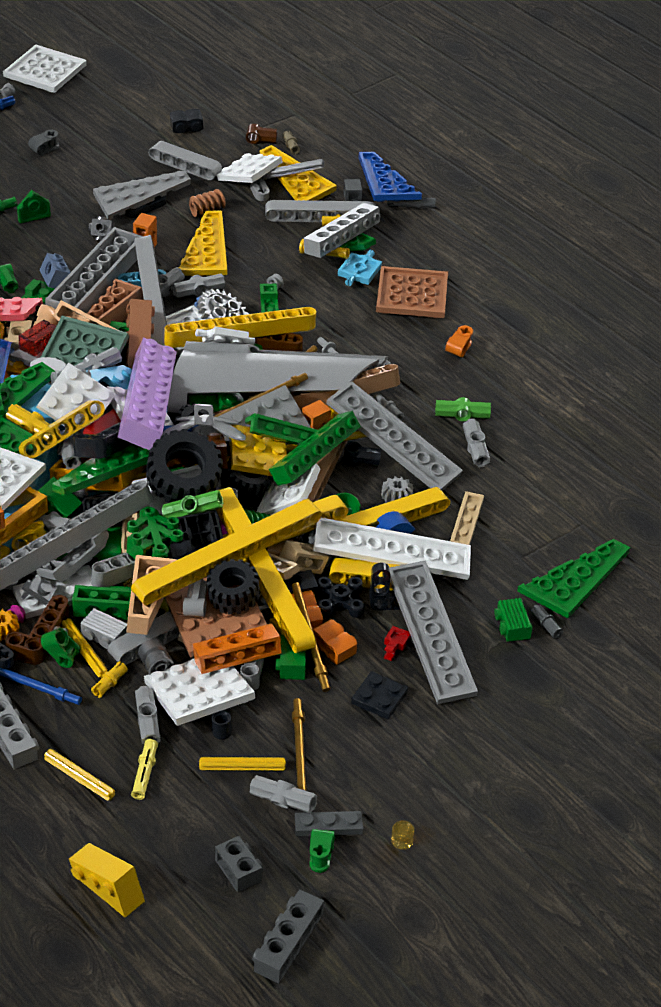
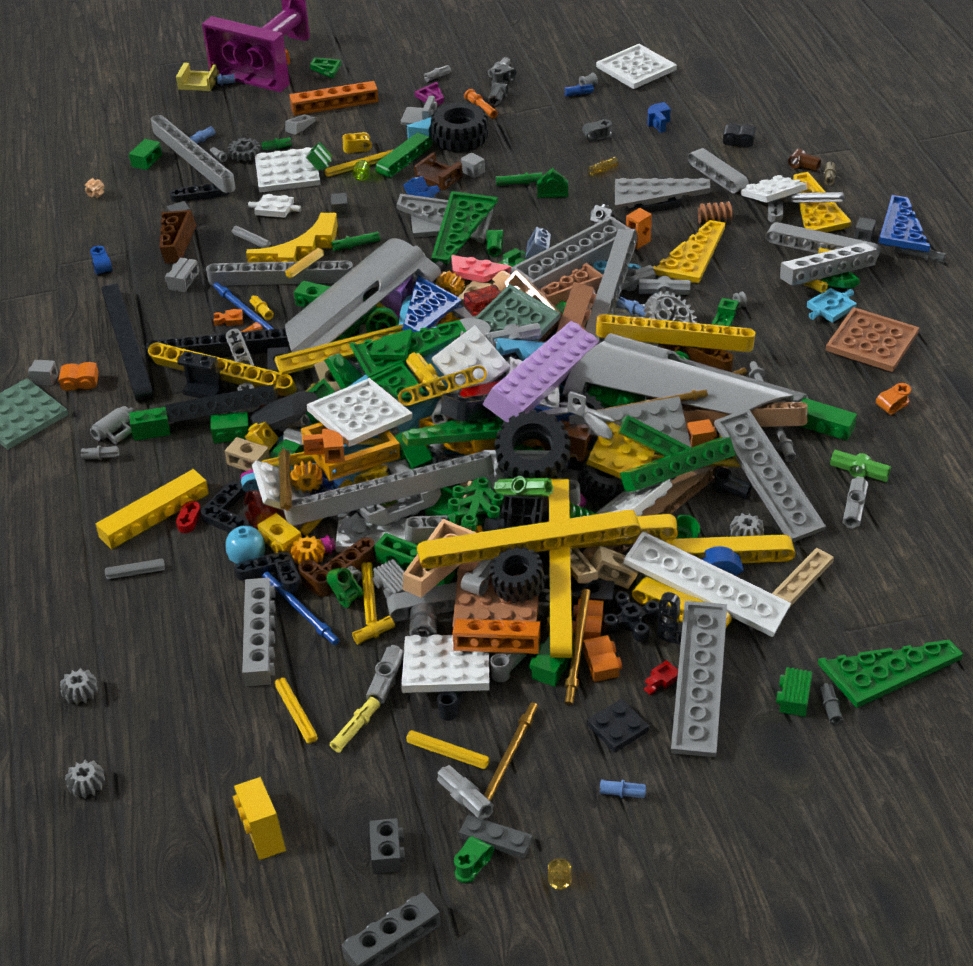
camera: 30 degrees right, 0 degrees up
white plate [195,327,255,345] -> none
none -> clear yellow pin [588,157,619,176]
none -> medium blue axle [600,780,646,798]
none -> medium blue pin [617,297,646,317]
none -> blue brick [647,102,671,133]
none -> green brick [800,398,857,441]

